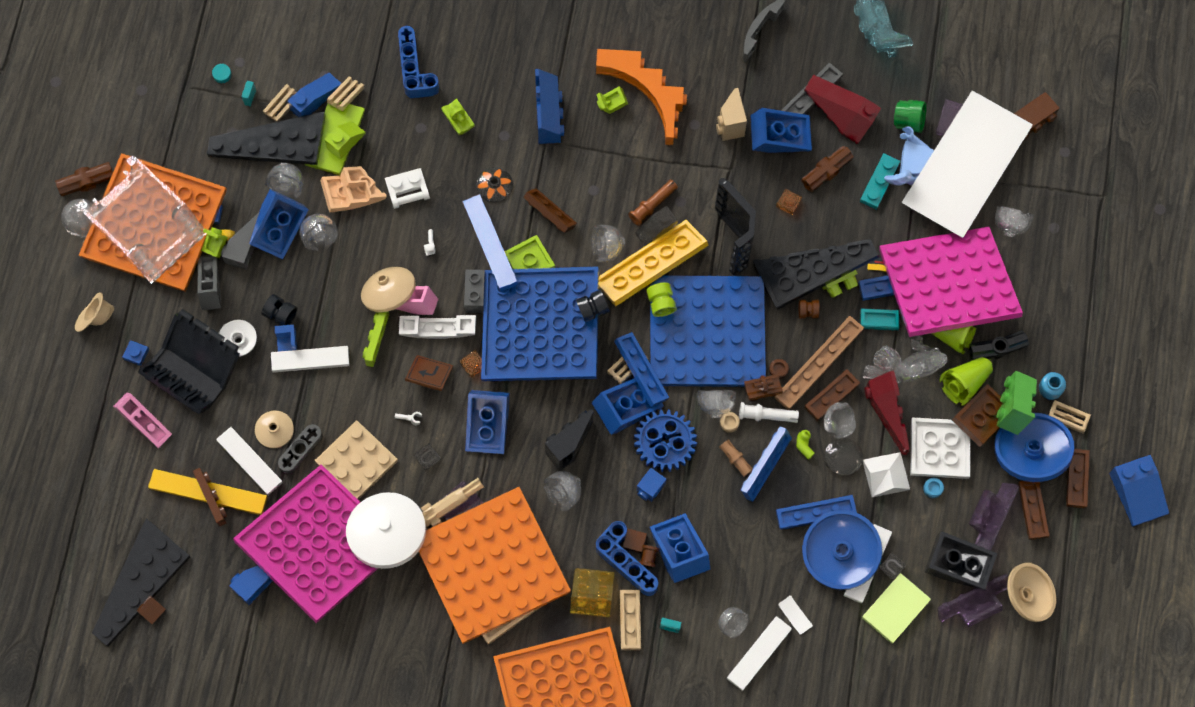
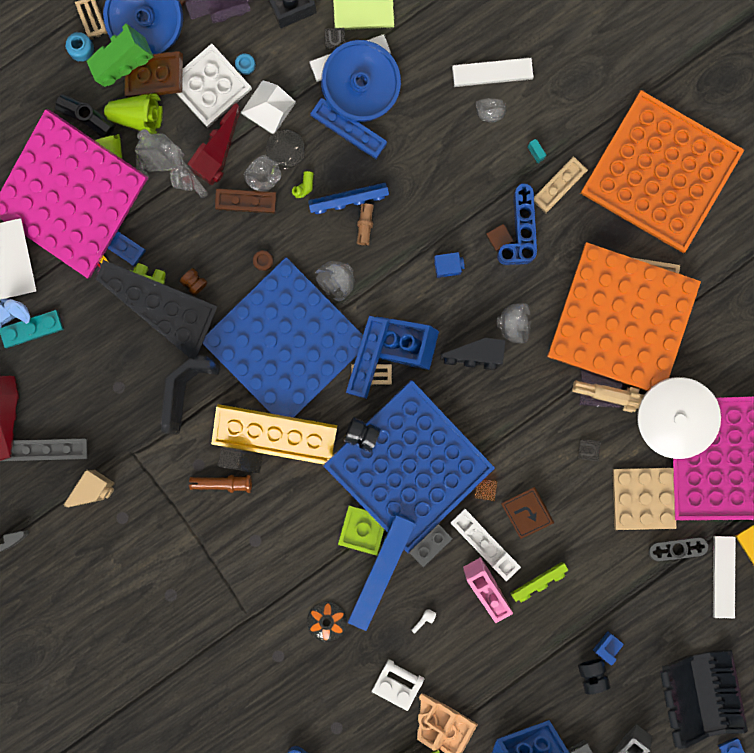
camera: 135 degrees left, 15 degrees up
white dish [219,320,257,357] -> none
tan dish [255,411,294,448] -> none
white tile [271,346,349,372] -> none
clear cylinder [299,213,338,251] -> none
tan dish [361,267,416,312] -> none
white hand [395,412,422,426] -> none
lime hips [441,99,475,135] -> none
blue slope [465,390,510,454] -> none
reddish brown plate [523,188,577,233] -> none
blue wedge [535,69,564,144] -> none
clear yellow bracket [570,568,614,617] -> none
clear cylinder [591,224,625,263] -> none
orange arch [596,49,687,145] -> none
lime bracket [596,86,628,114] -> none
blue gear [634,409,697,472] -> none
reddish brown bush [639,545,659,568] -> none
lime wheel [647,282,677,317] -> none
blue slope [649,513,710,583] -> none
tan tile [720,412,740,432] -> none
white pin [739,402,799,423] -> none
reddish brown hips [744,374,783,401] -> none
blue slope [750,108,812,153] -> none
medium nougat plate [775,316,864,410] -> none
clear orange plate [776,189,802,215] -> none
white sticker [778,596,813,634] -> none
reddish brown piece [801,146,854,192] -> none
teal tile [860,309,899,330] -> none

